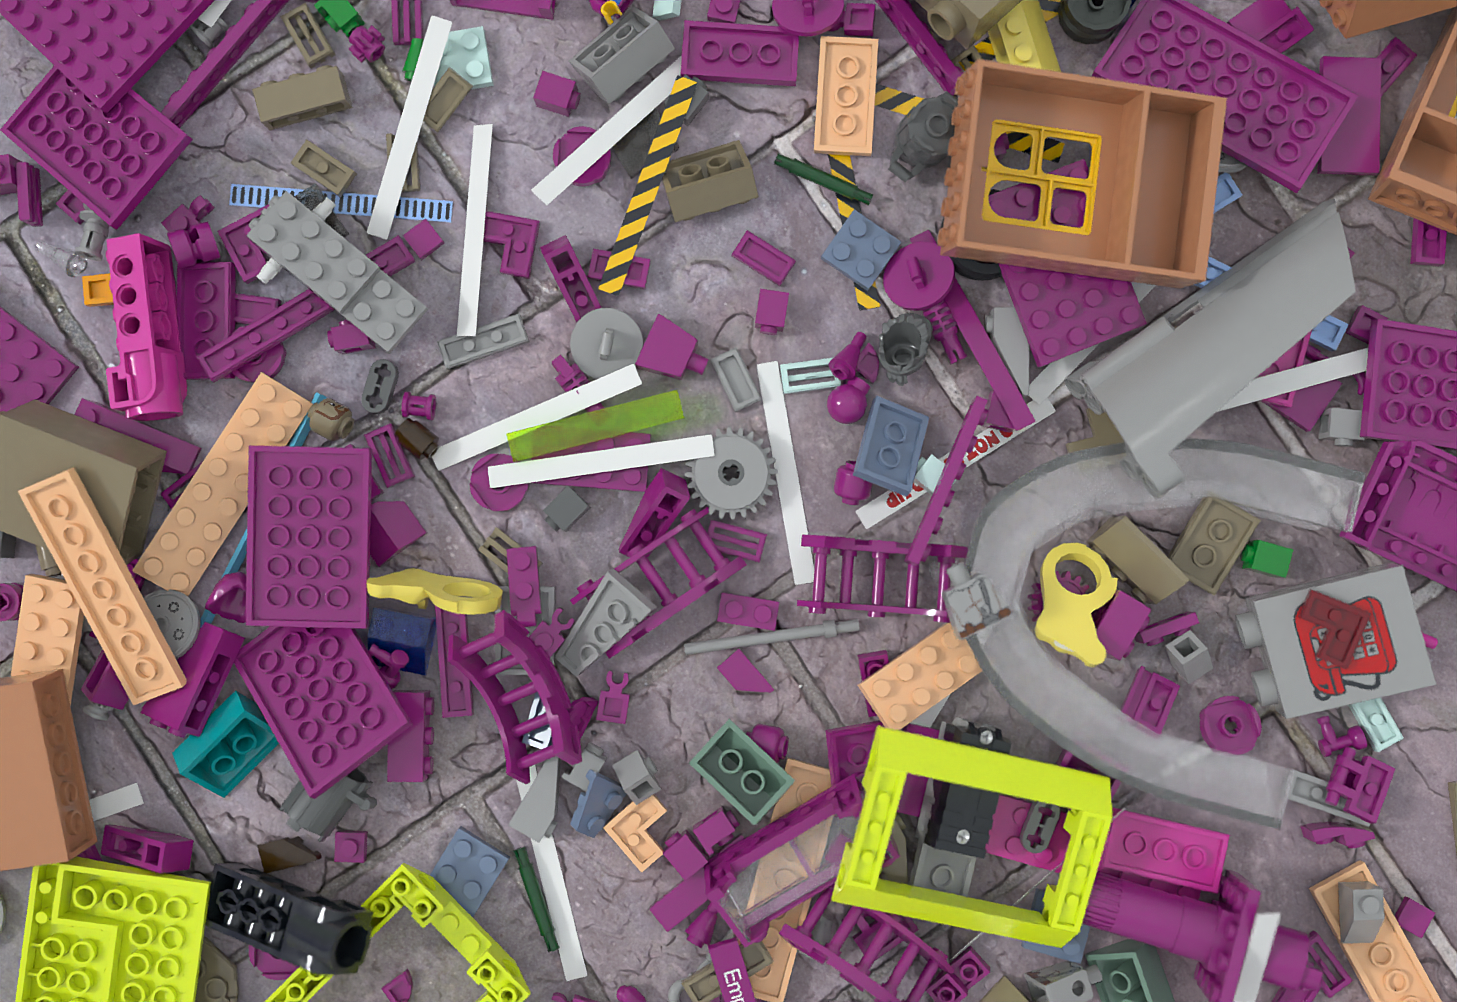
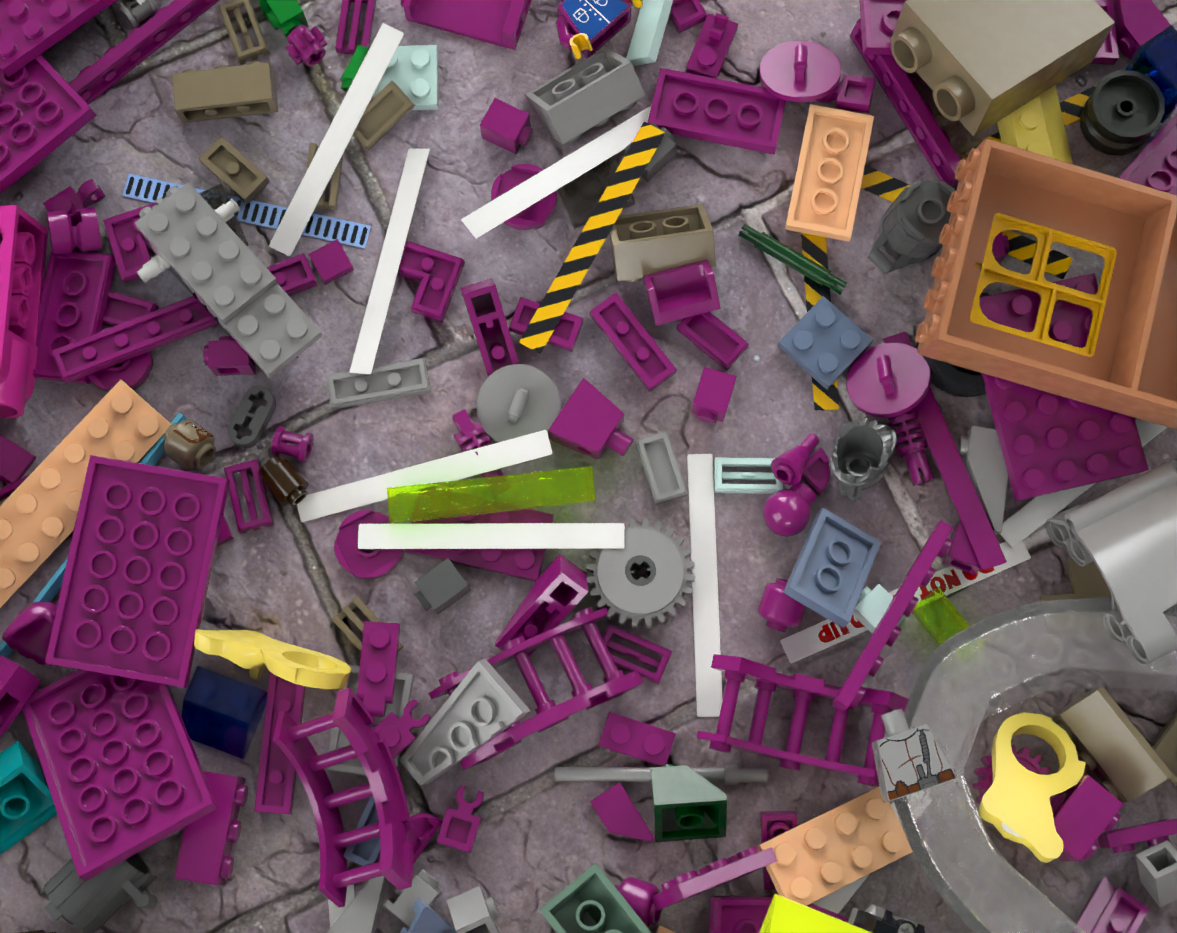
camera: 10 degrees right, 10 degrees down
magenta piece [368,644,409,689] -> none
magenta slope [370,501,427,567] -> none
none -> magenta plate [590,293,677,392]
none -> magenta panel [643,260,721,326]
none -> dark green slope [651,764,727,842]
none -> magenta plate [652,846,777,911]
none -> clear neon green plate [912,587,983,664]

